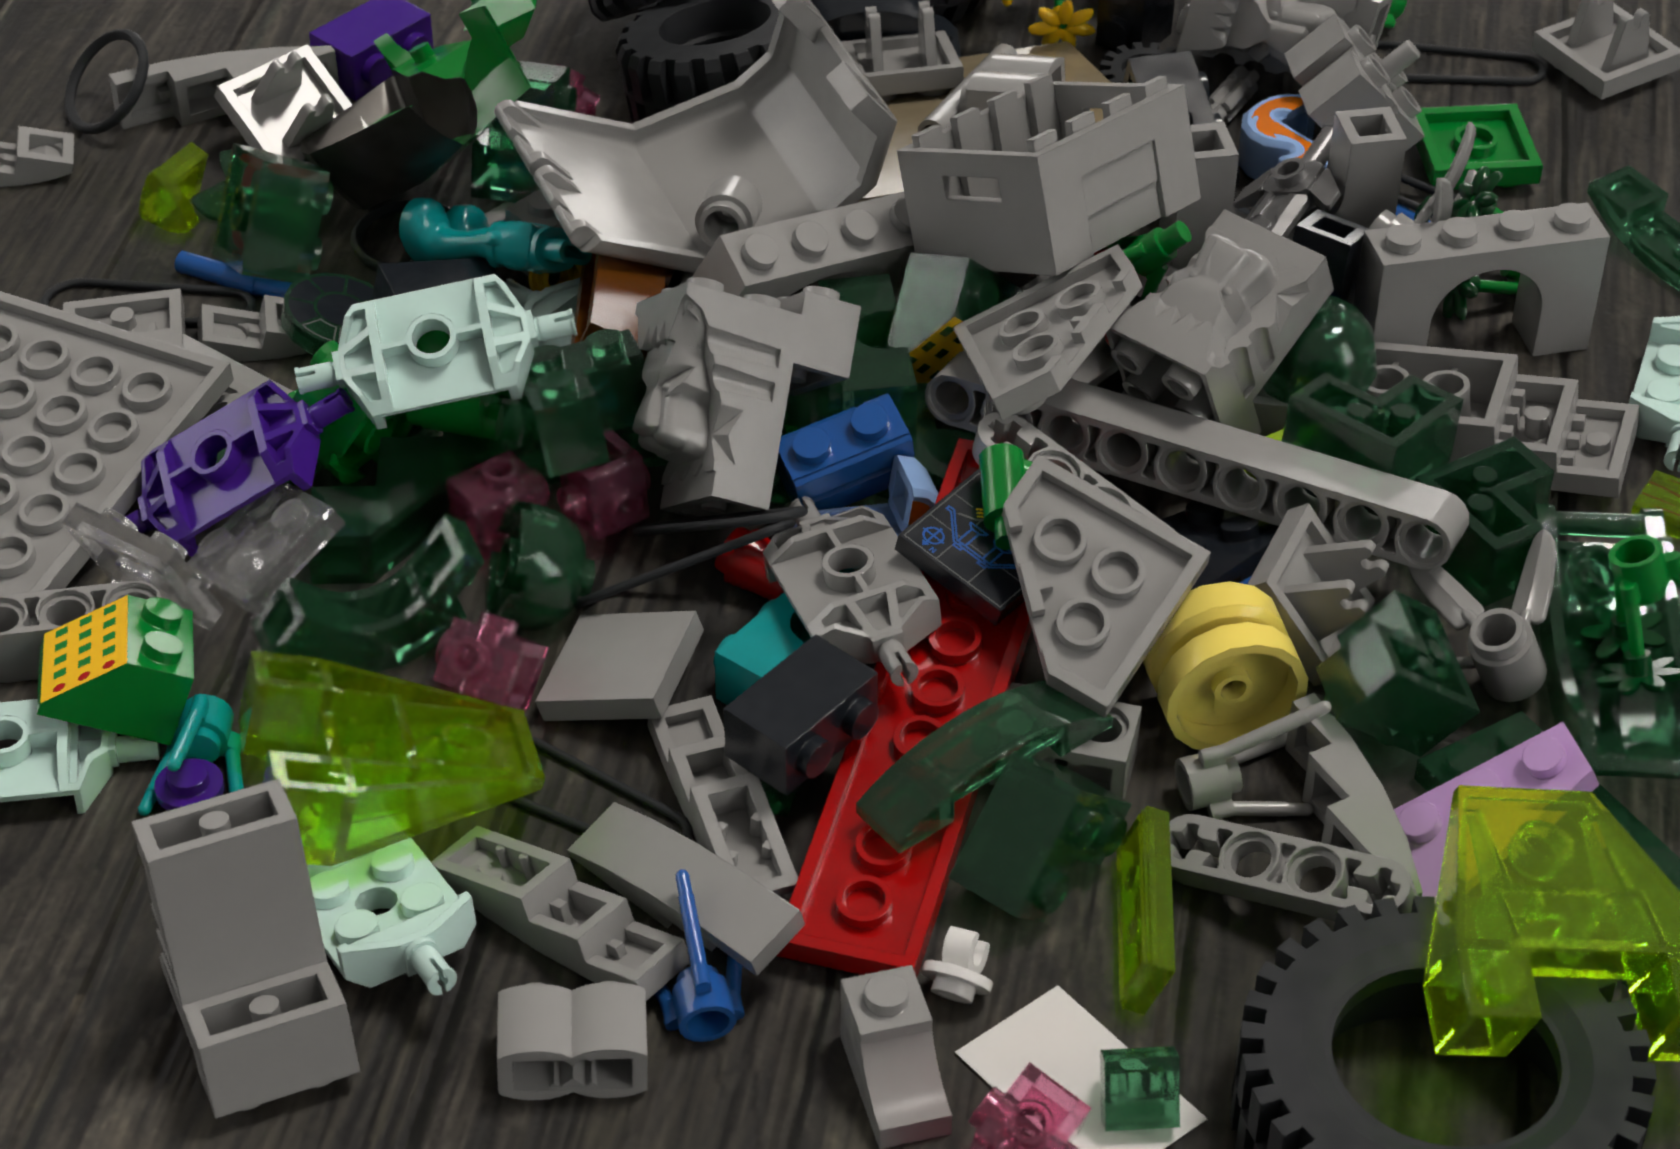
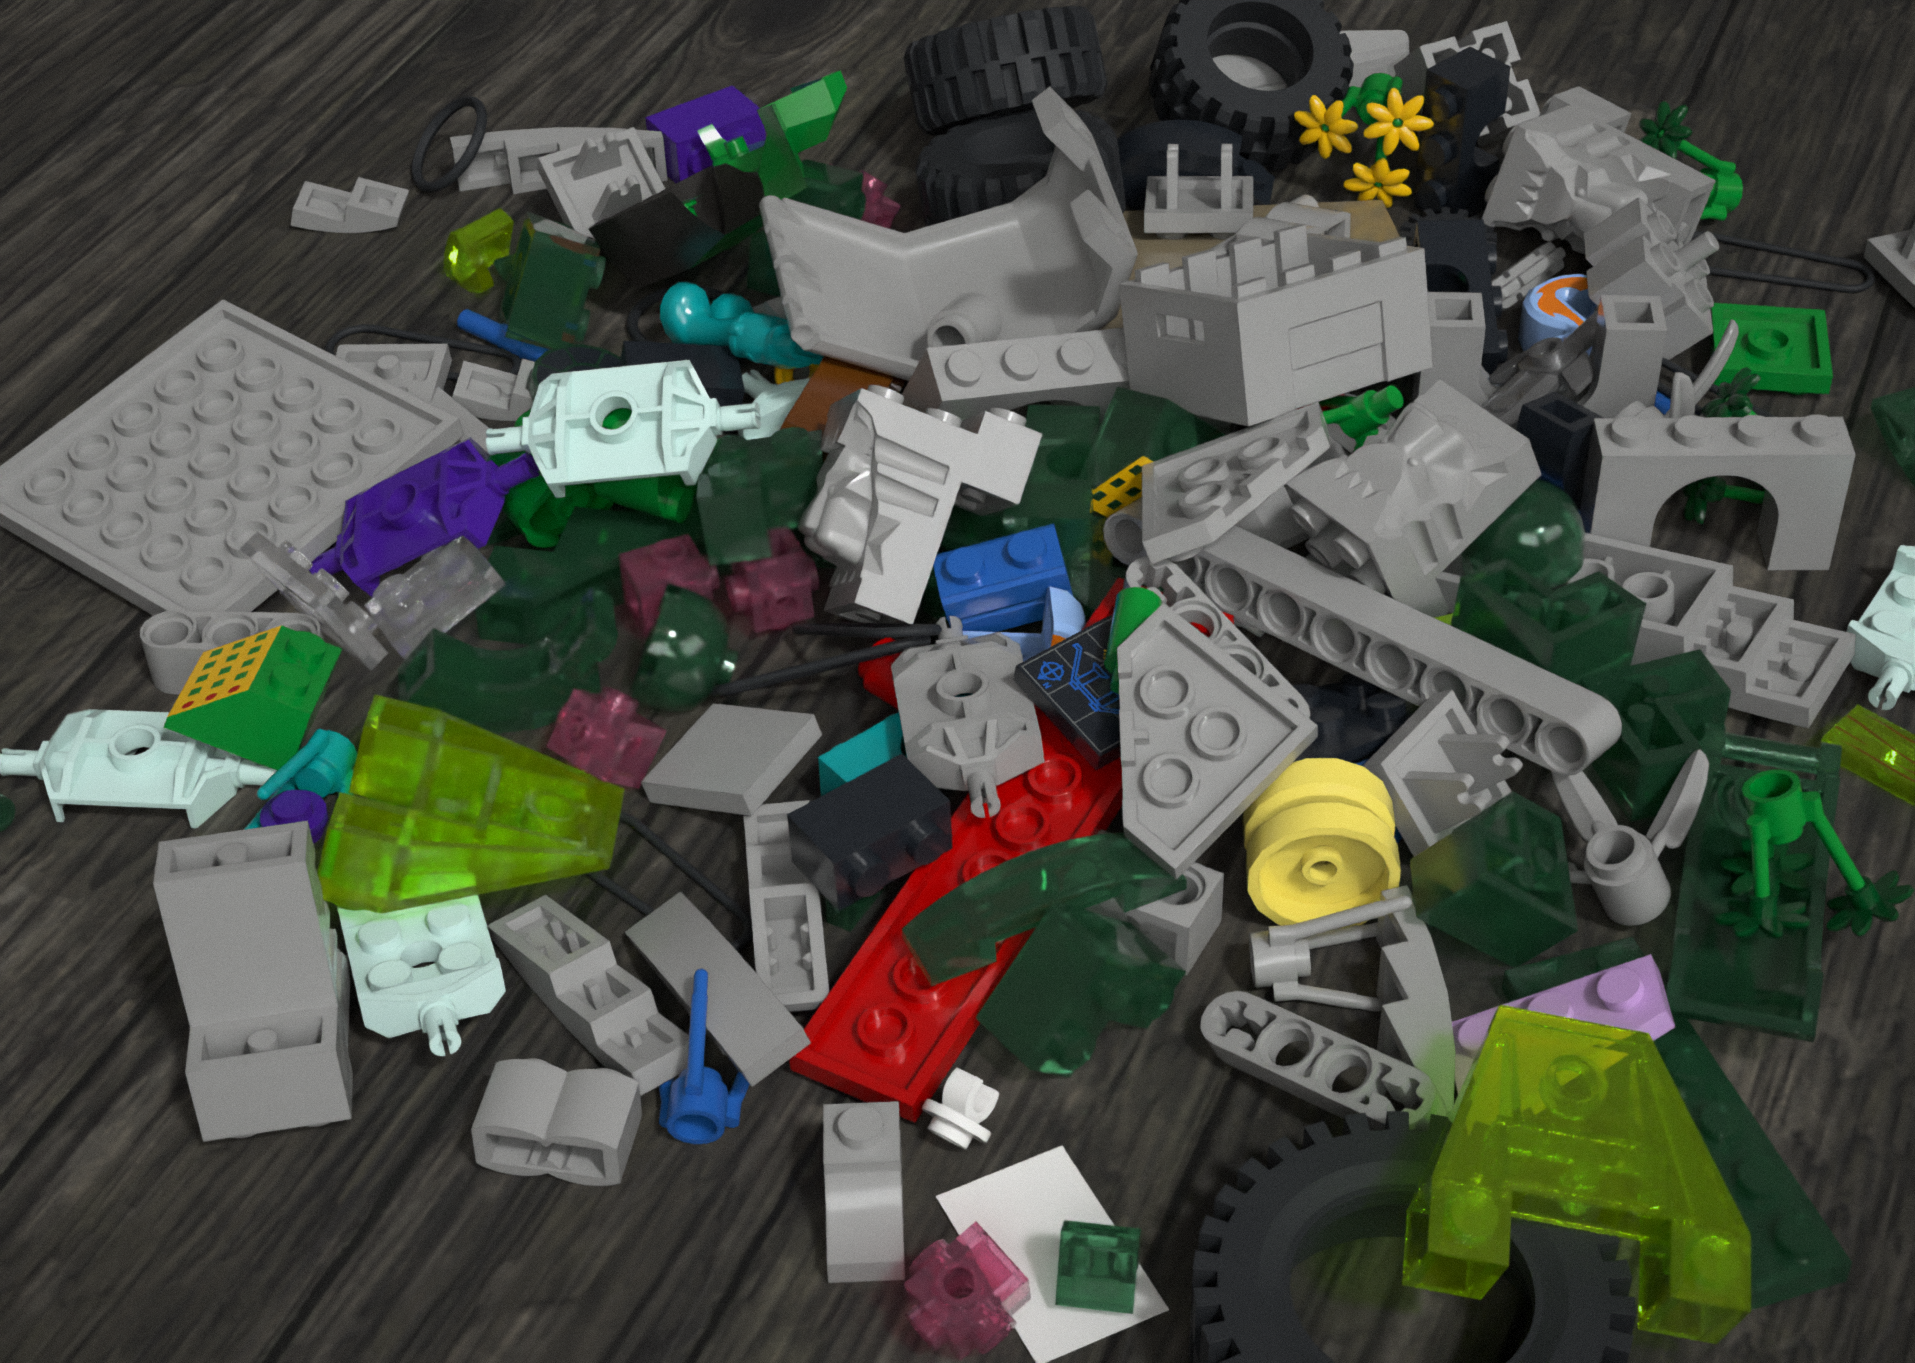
camera: 15 degrees right, 0 degrees up
clear neon green tile [1116,806,1175,1015] -> none

